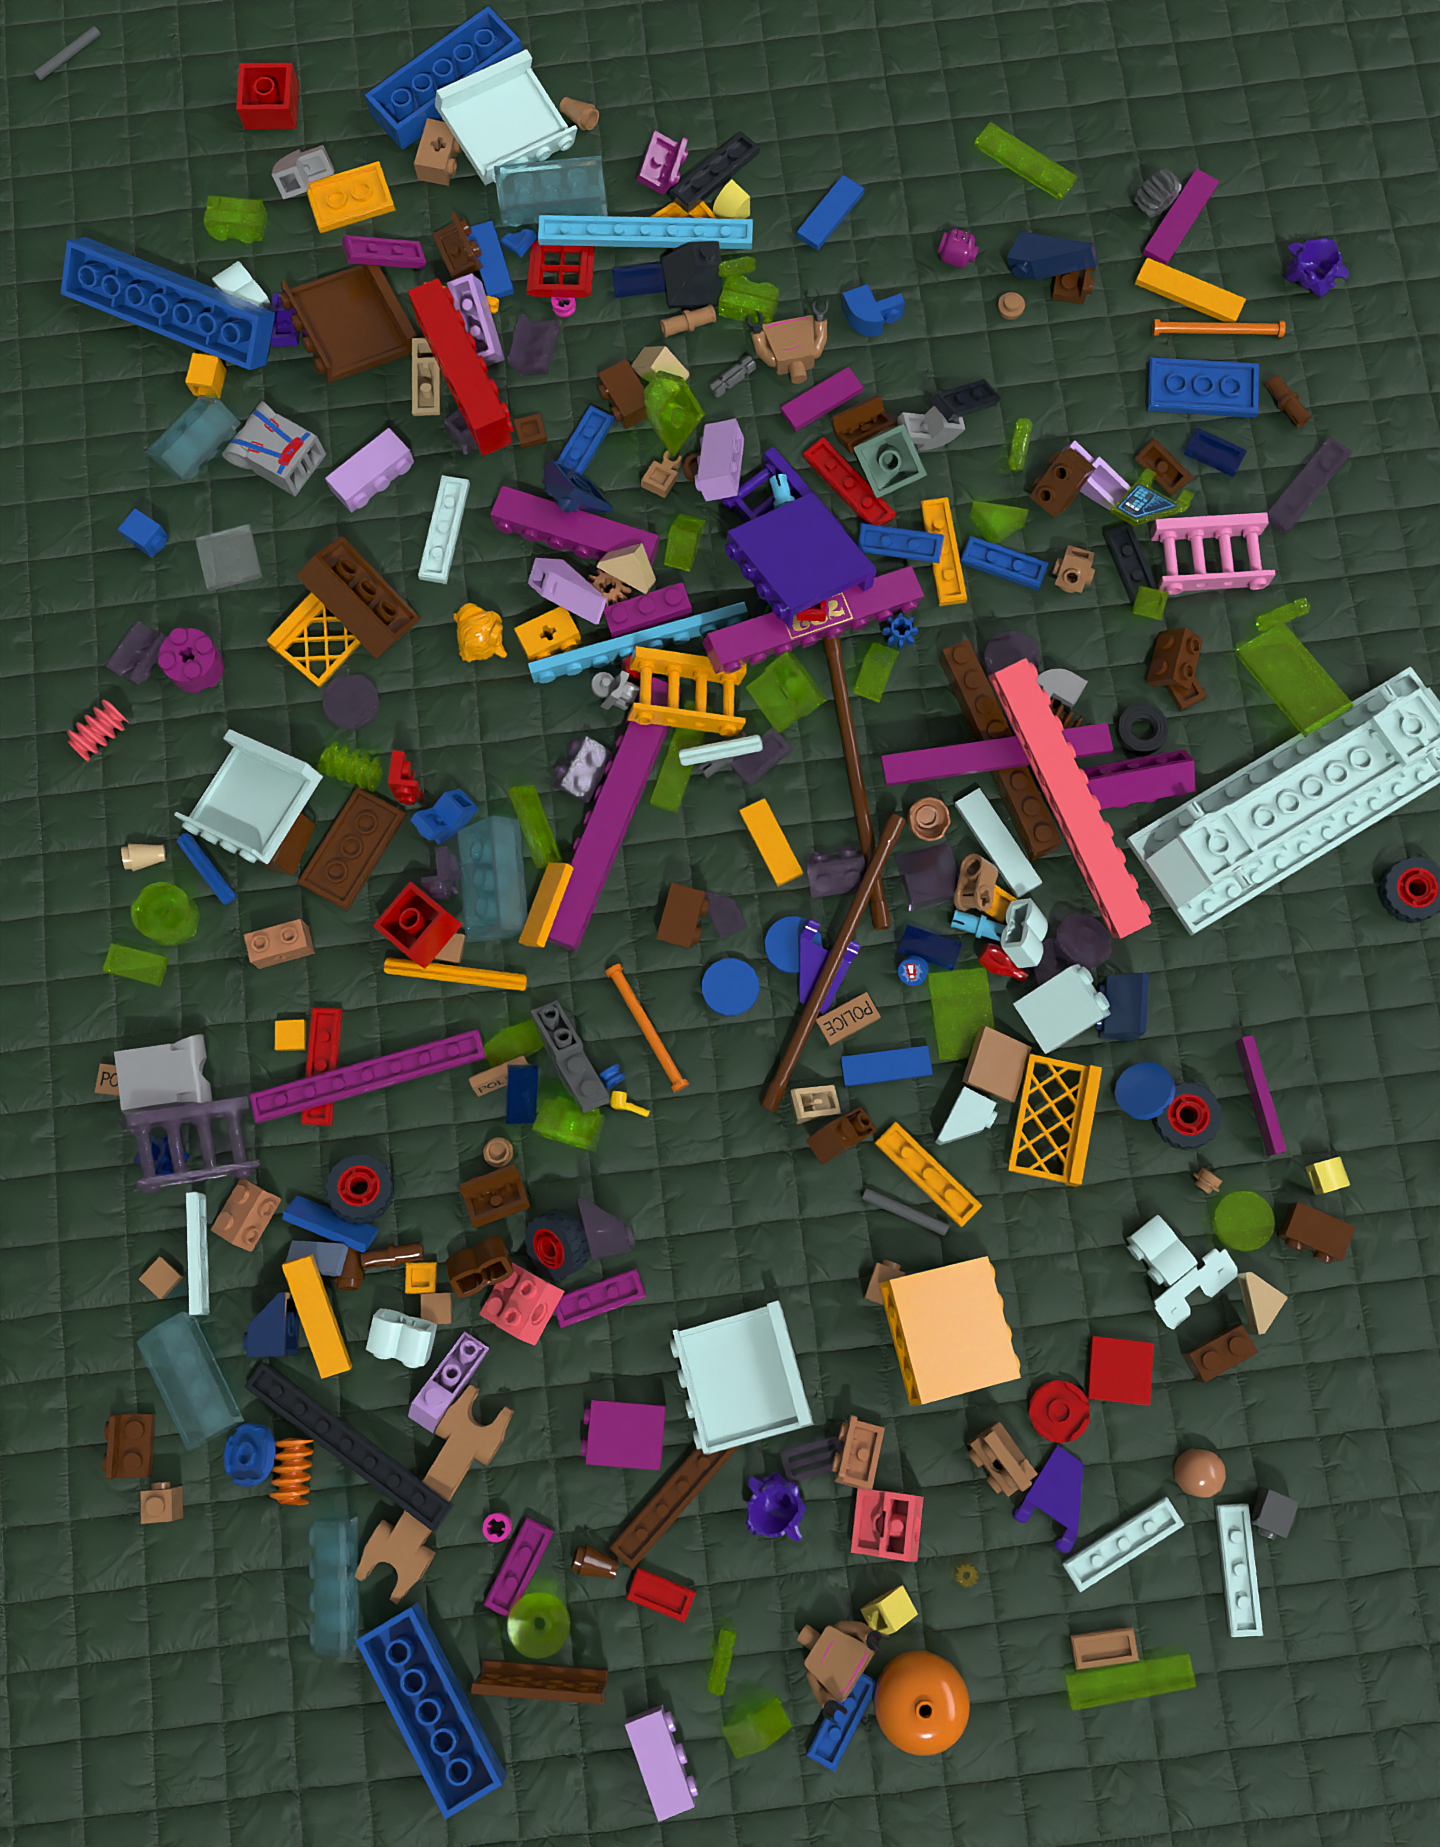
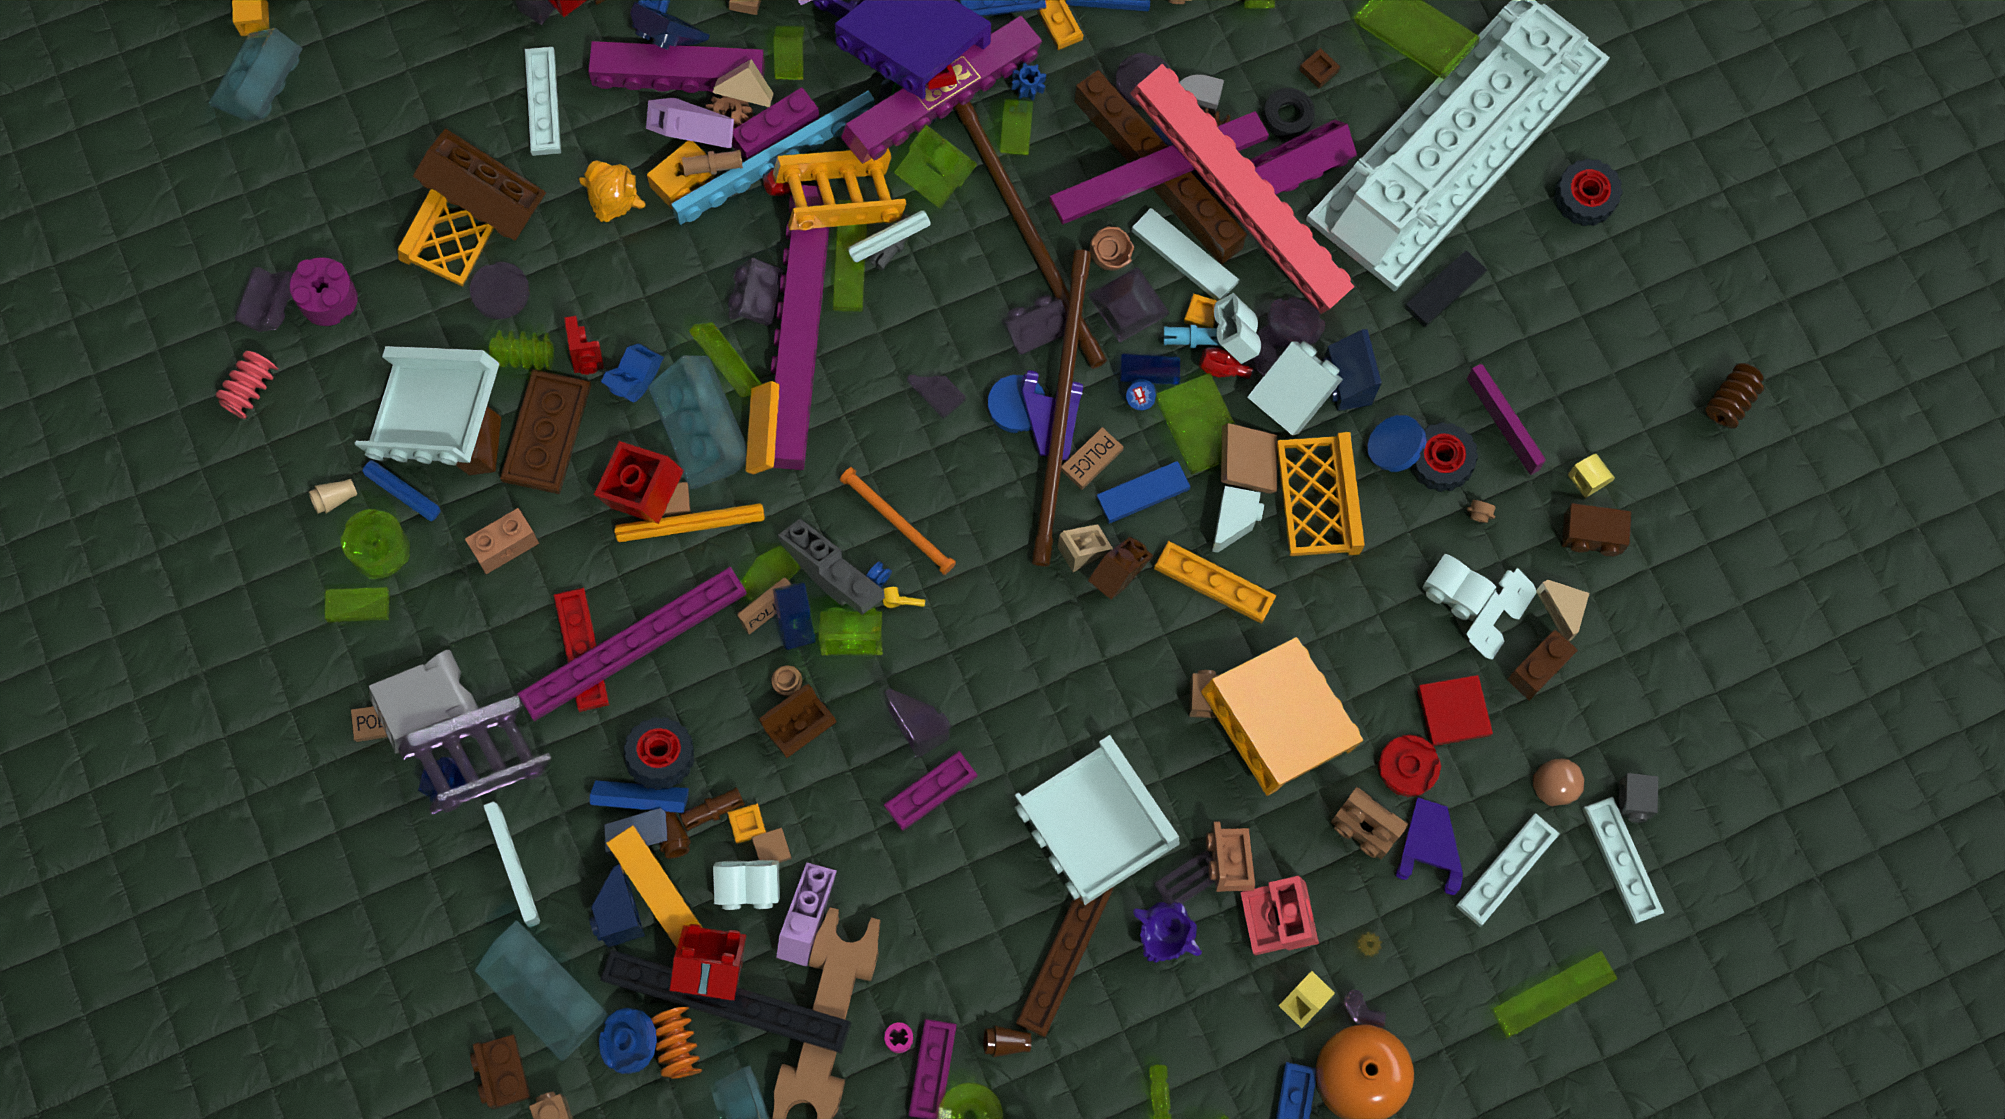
camera: 25 degrees left, 5 degrees down
blue brick [118,508,169,558] -> none
medium nougat tile [139,1256,184,1300] -> none
clear tile [195,524,262,591] -> none
nougat bracket [211,1177,281,1251] -> none
light grey piece [222,401,326,496] -> none
light orange tile [275,1020,307,1051] -> none
lavender brick [325,428,414,513] -> none
clear purple bracket [420,846,462,900] -> none
reddish brown brick [446,1236,514,1298] -> none
coral brick [479,1262,565,1346] -> none
black wheel [525,1208,590,1280] -> none
magenta brick [581,1399,666,1470] -> none
light grey hips [591,670,640,710] -> none
red tile [626,1567,696,1623] -> none
reddish brown brick [656,883,711,948] -> none
blue tile [702,958,759,1017] -> none
clear purple plate [731,728,792,787] -> none
light orange tile [739,798,803,887] -> none
medium nougat torso [797,1621,890,1725] -> none
dark grey bar [862,1188,949,1236] -> none
medium nougat piece [954,854,998,911] -> none
medium nougat tile [1069,1626,1139,1670] -> none
reddish brown bracket [1146,627,1203,690] -> none
clear neon green tile [1212,1190,1275,1252] -> none
none -> red container [670,924,746,1001]
none -> medium nougat pin [682,150,743,176]
none -> clear purple arm [1344,989,1386,1028]
none -> black tile [1405,250,1487,327]

